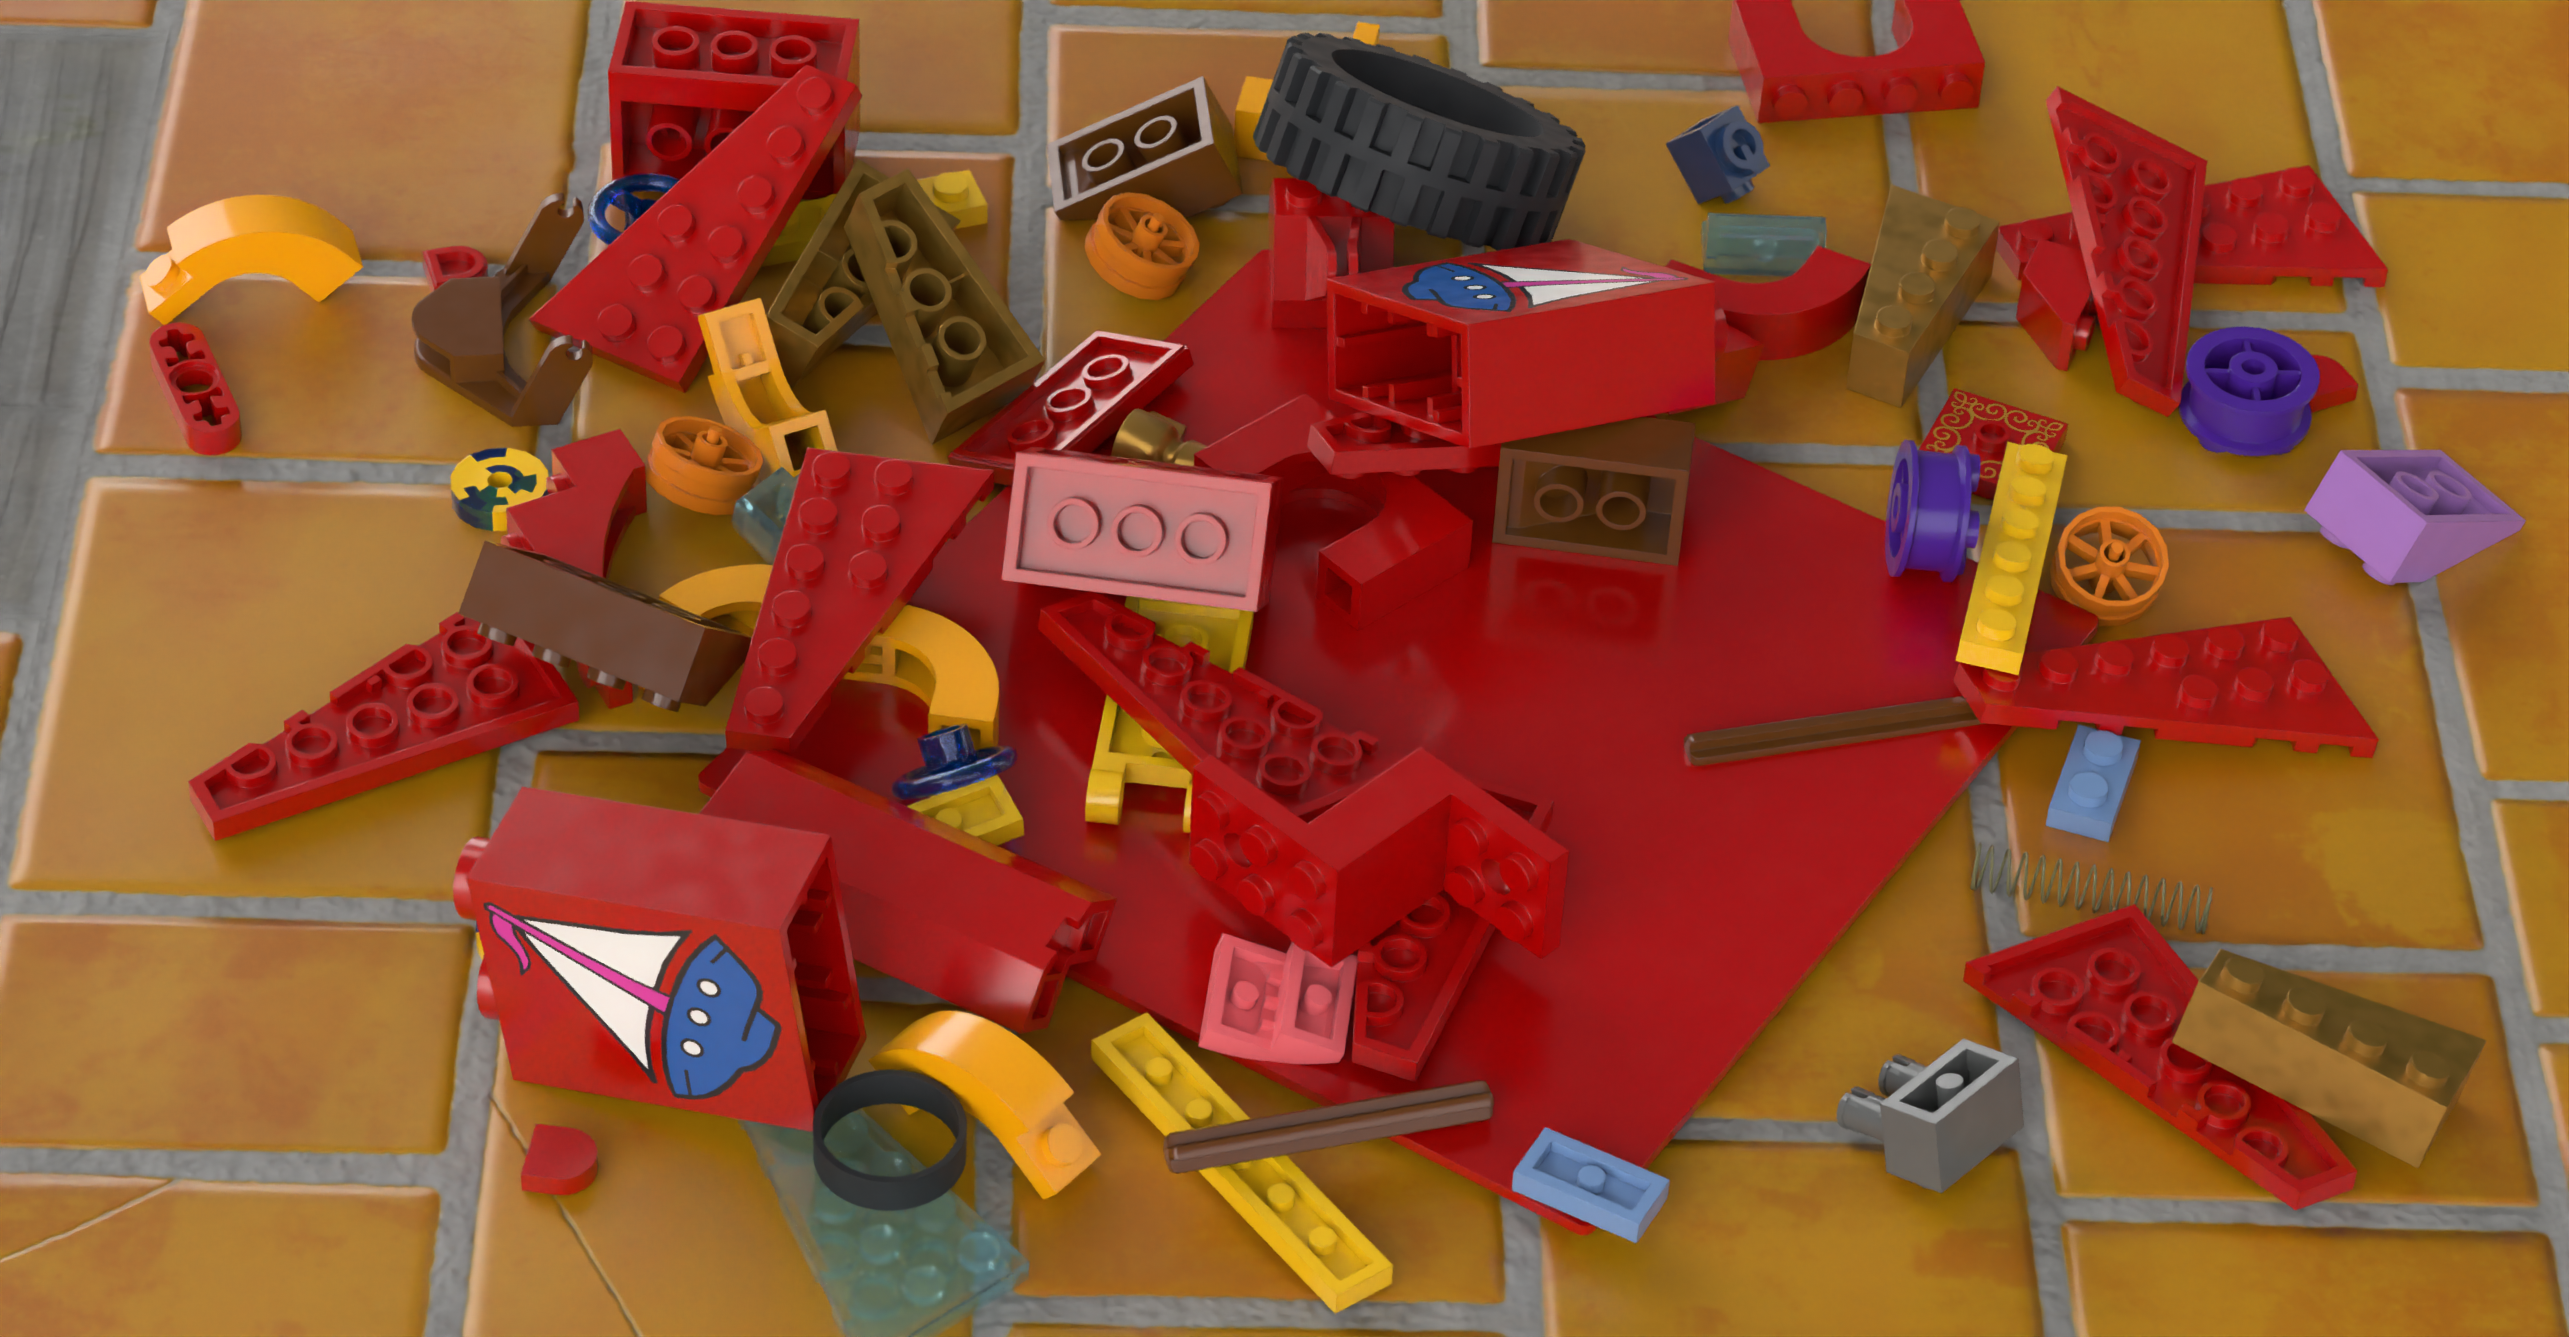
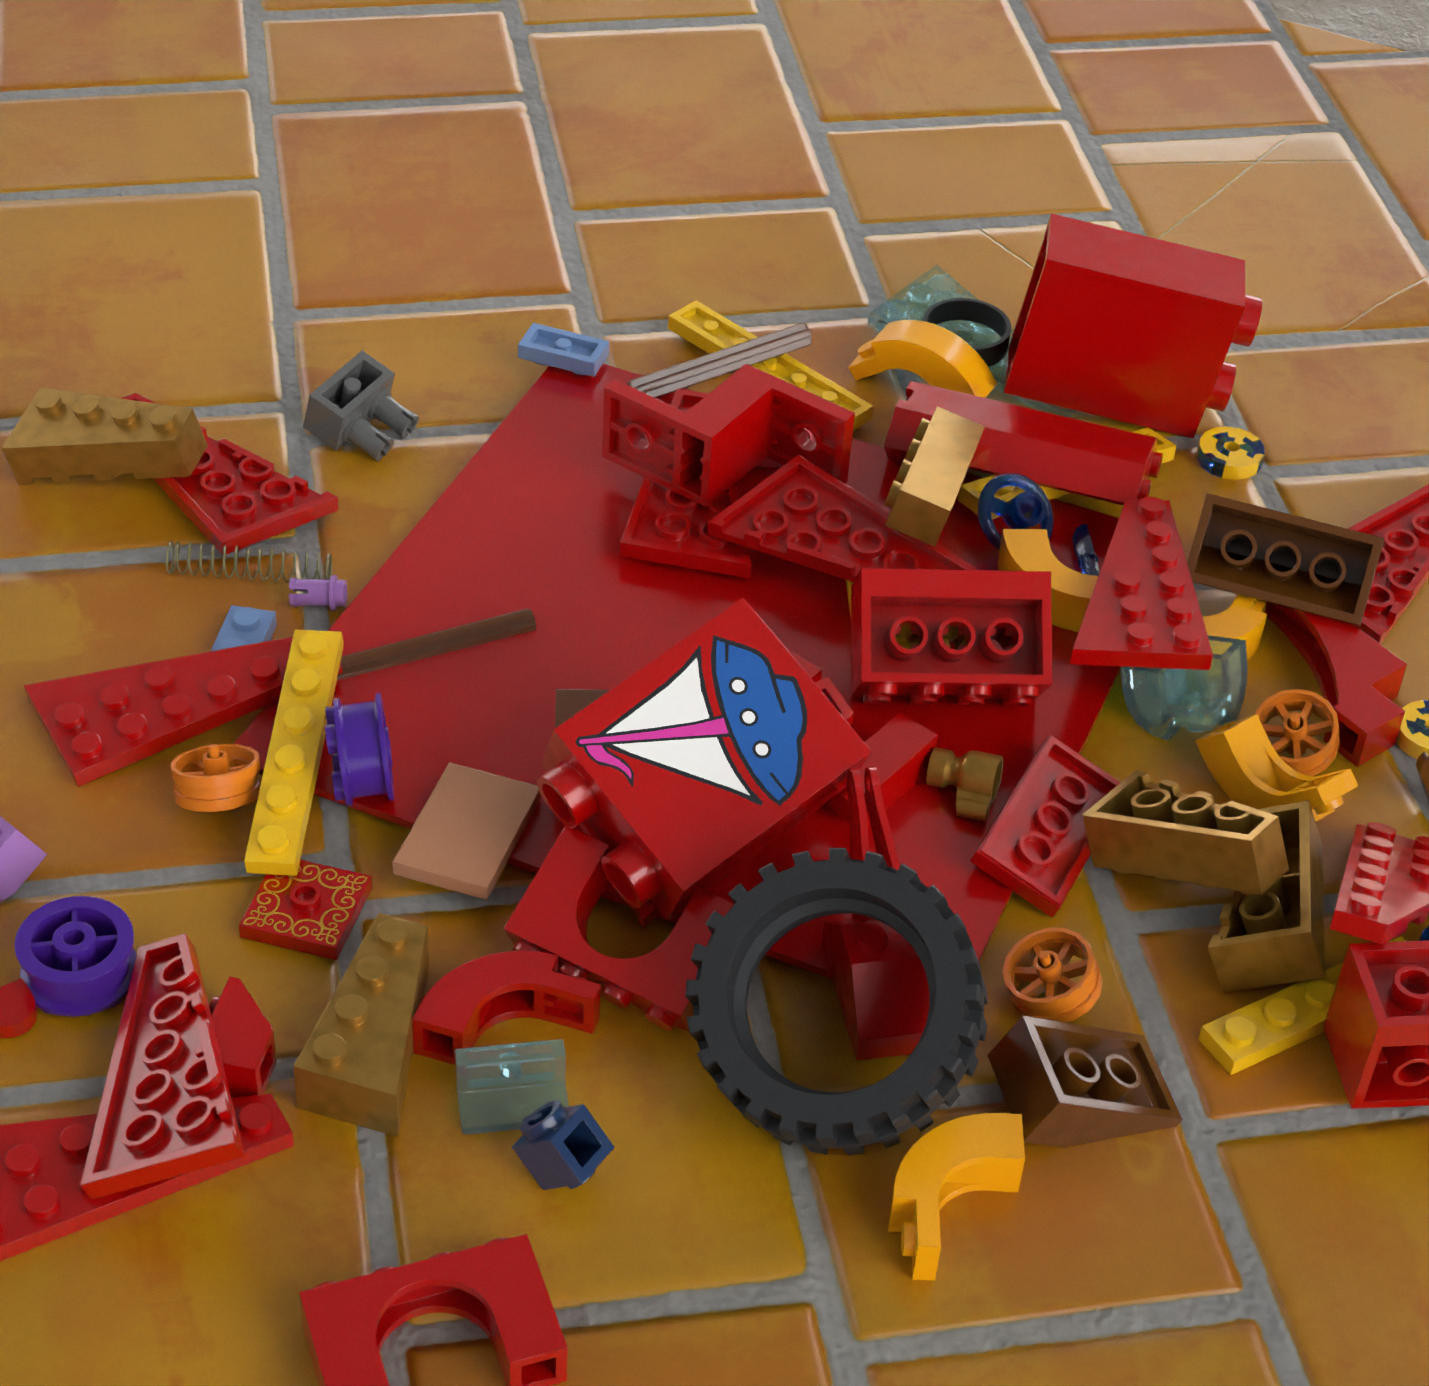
camera: 170 degrees right, 0 degrees up
none -> medium lavender pin [289,575,347,611]
none -> nougat tile [392,762,541,900]
none -> wedge [884,406,985,546]
none -> clear blue piece [1073,524,1100,576]

